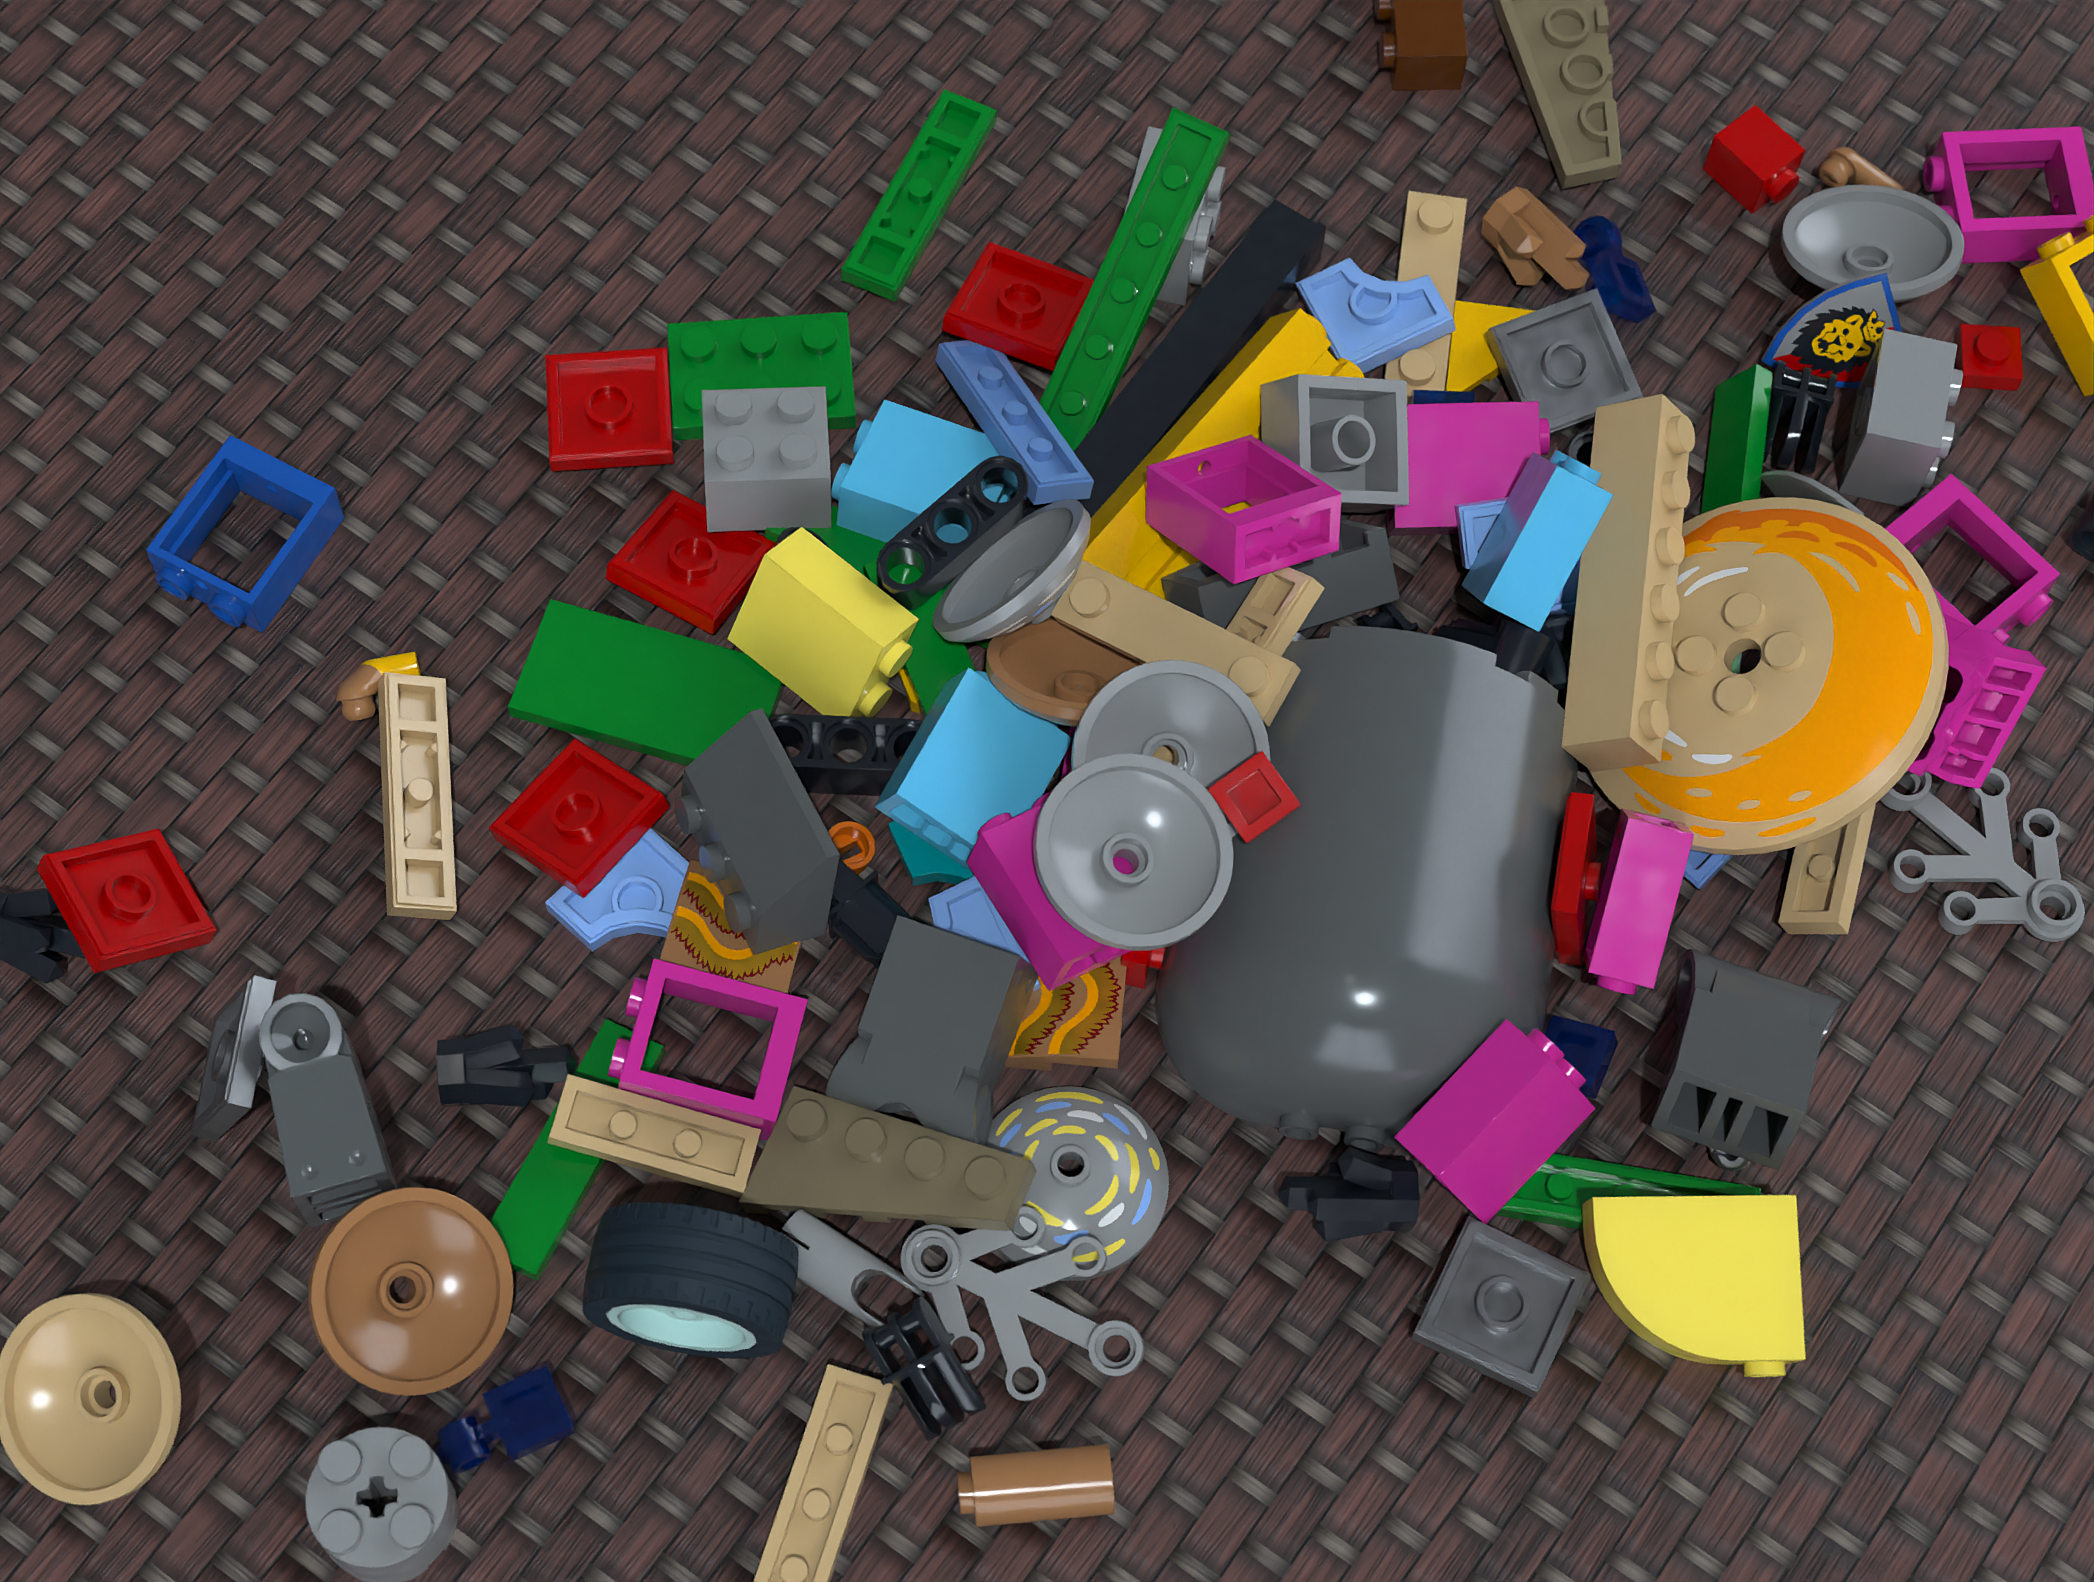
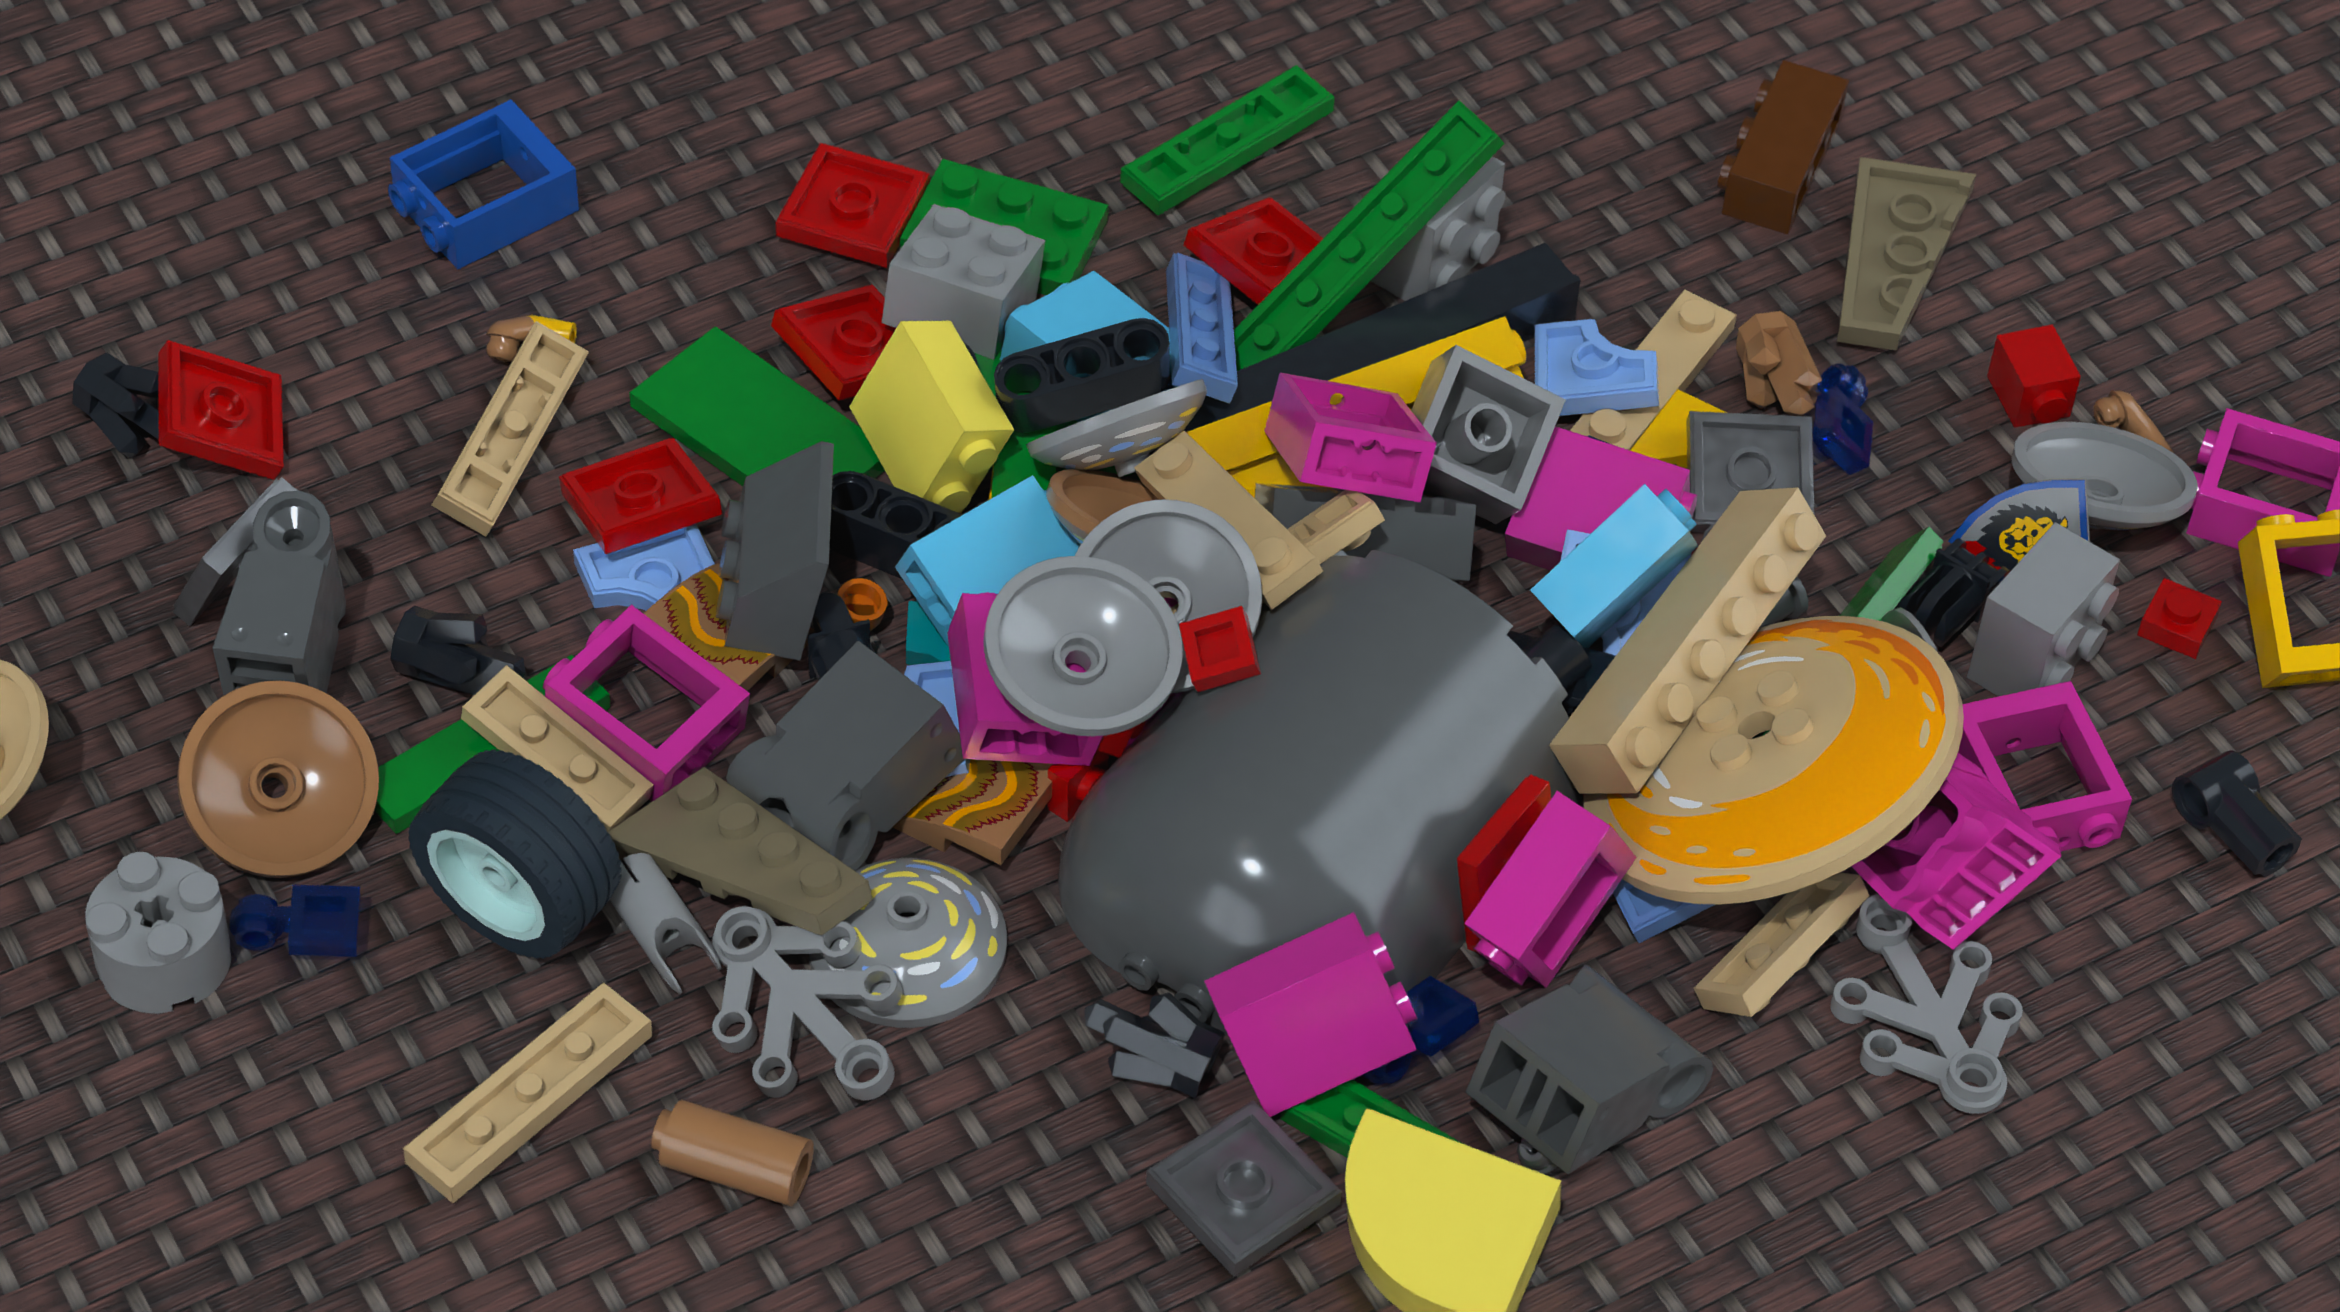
camera: 25 degrees right, 15 degrees down
black arm [862,1297,986,1441] -> none

